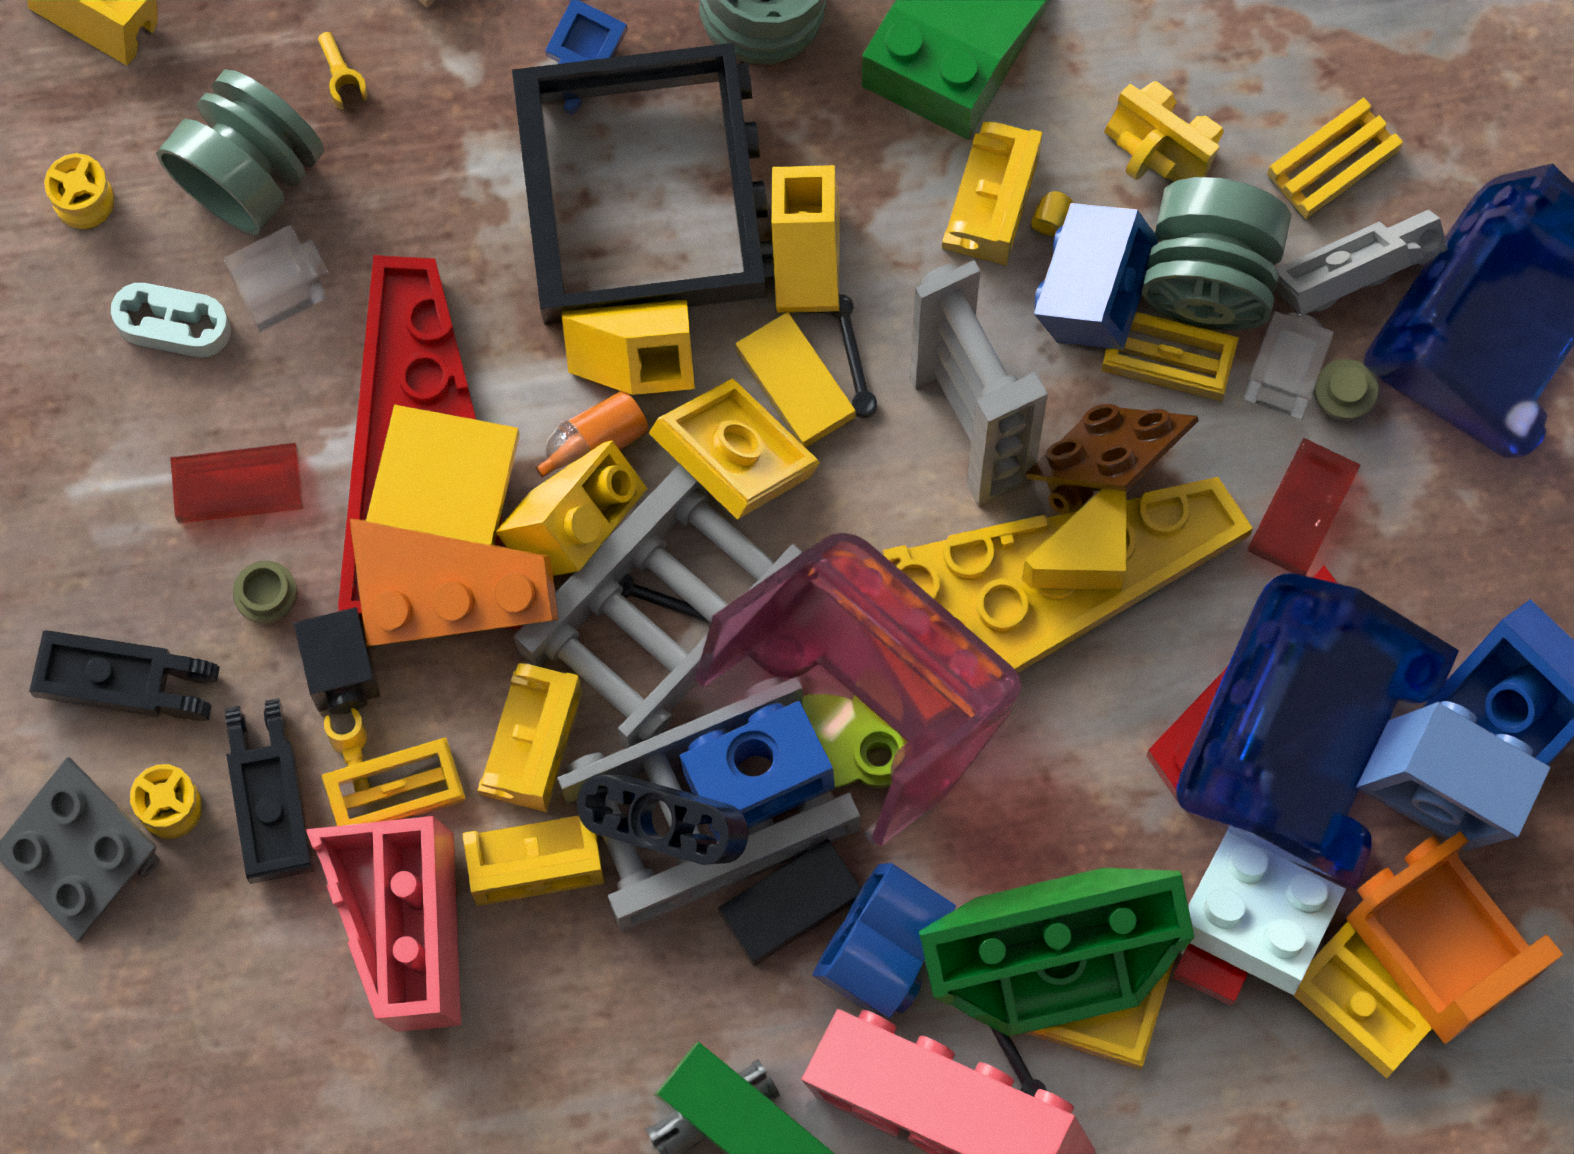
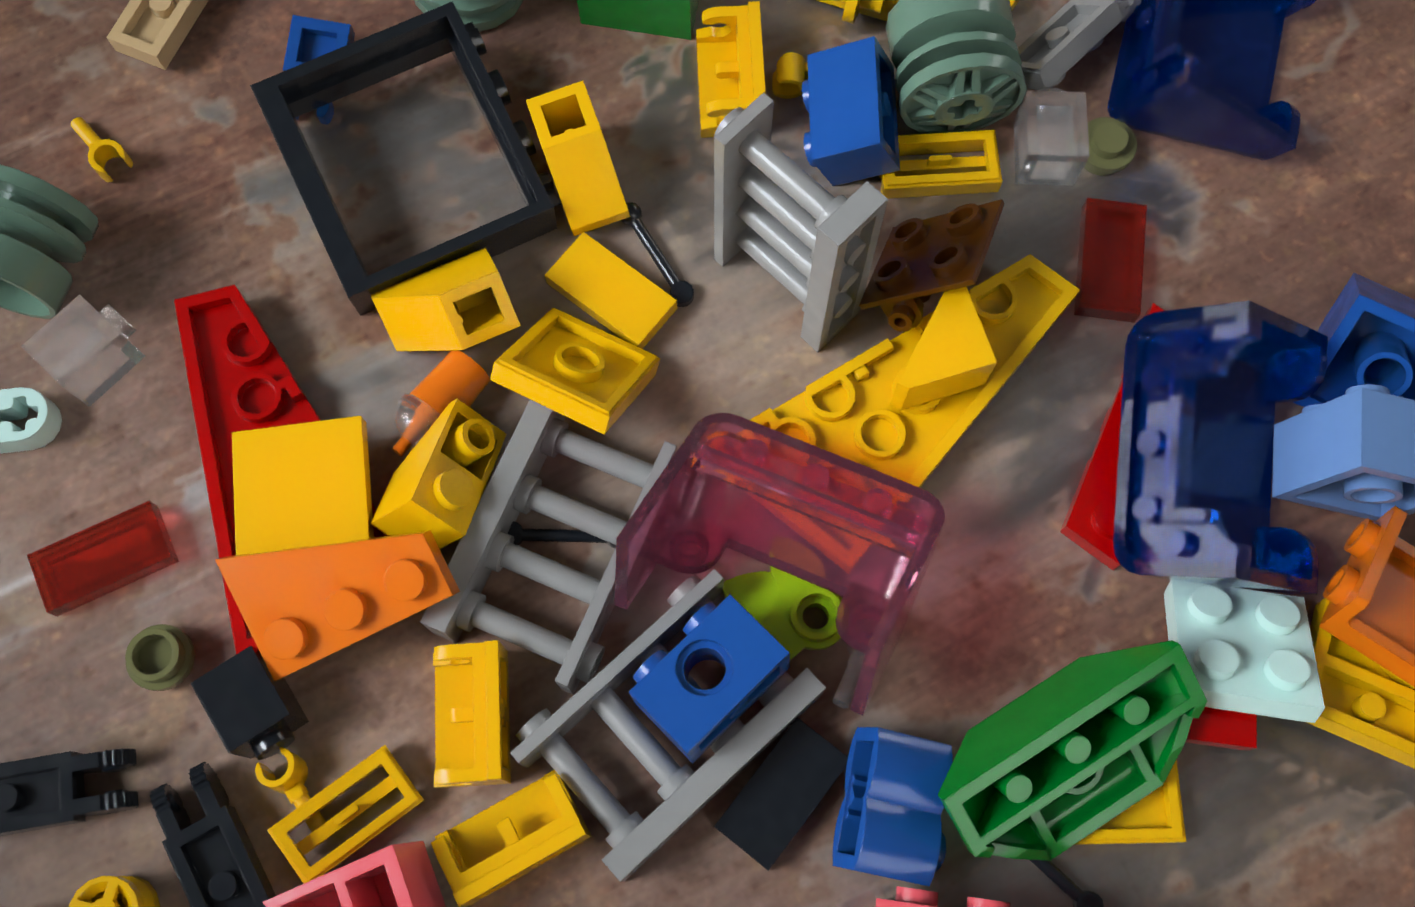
camera: 20 degrees left, 0 degrees up
black beam [577,774,748,865] -> none

